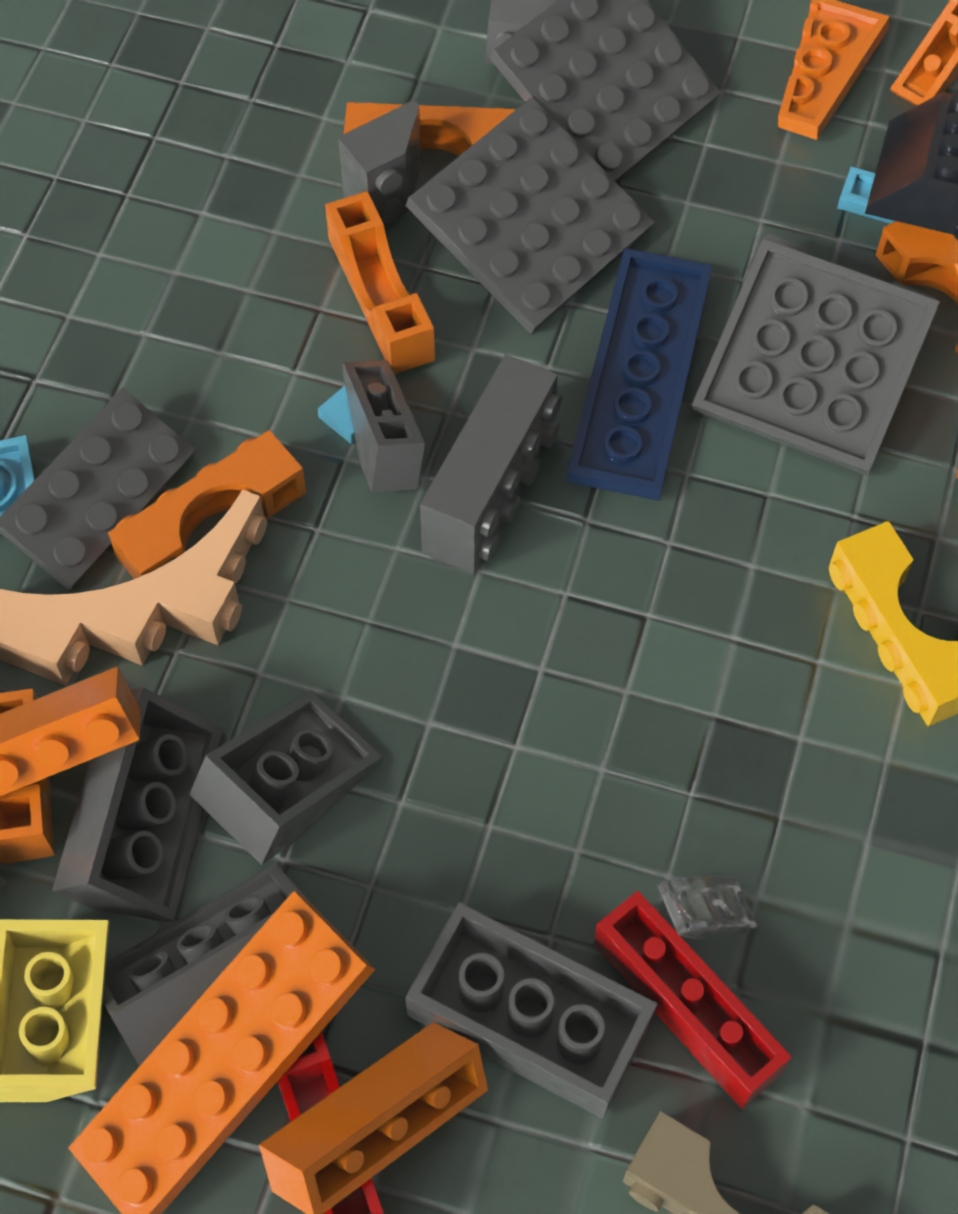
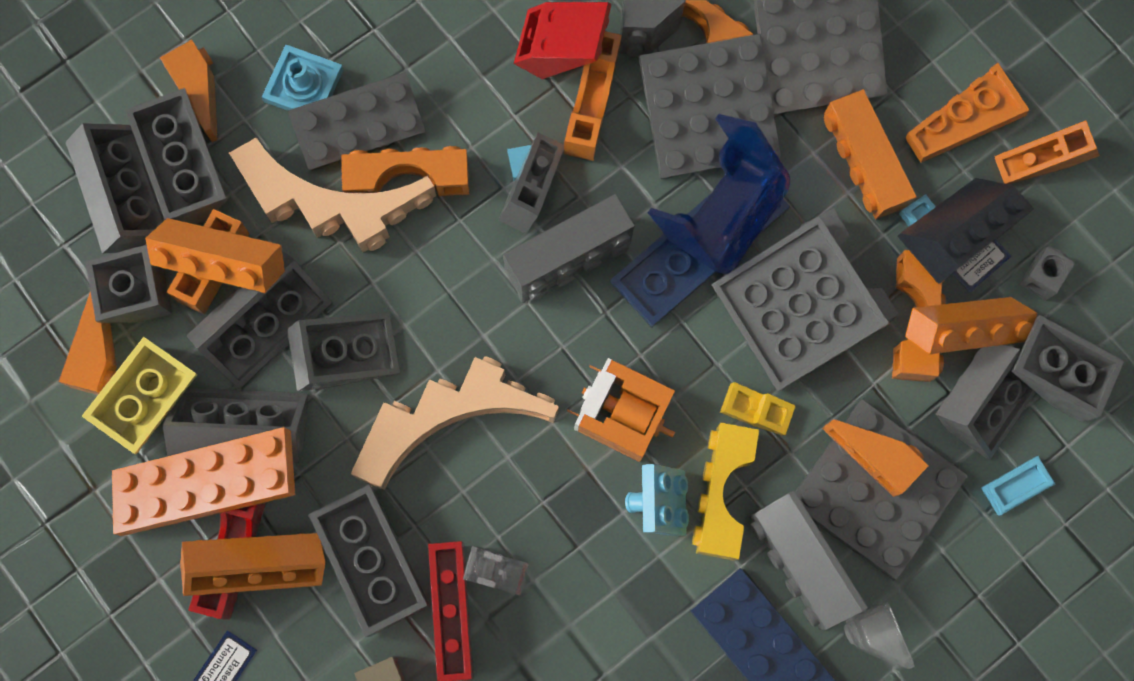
camera: 30 degrees right, 15 degrees up
none -> light nougat arch [351,357,559,490]
none -> red slope [514,2,612,79]
none -> orange piece [567,358,675,462]
none -> medium azure plate [625,464,689,536]
none -> clear blue windscreen [648,114,790,274]
none -> yellow slope [720,382,795,435]
none -> orange brick [824,89,917,220]

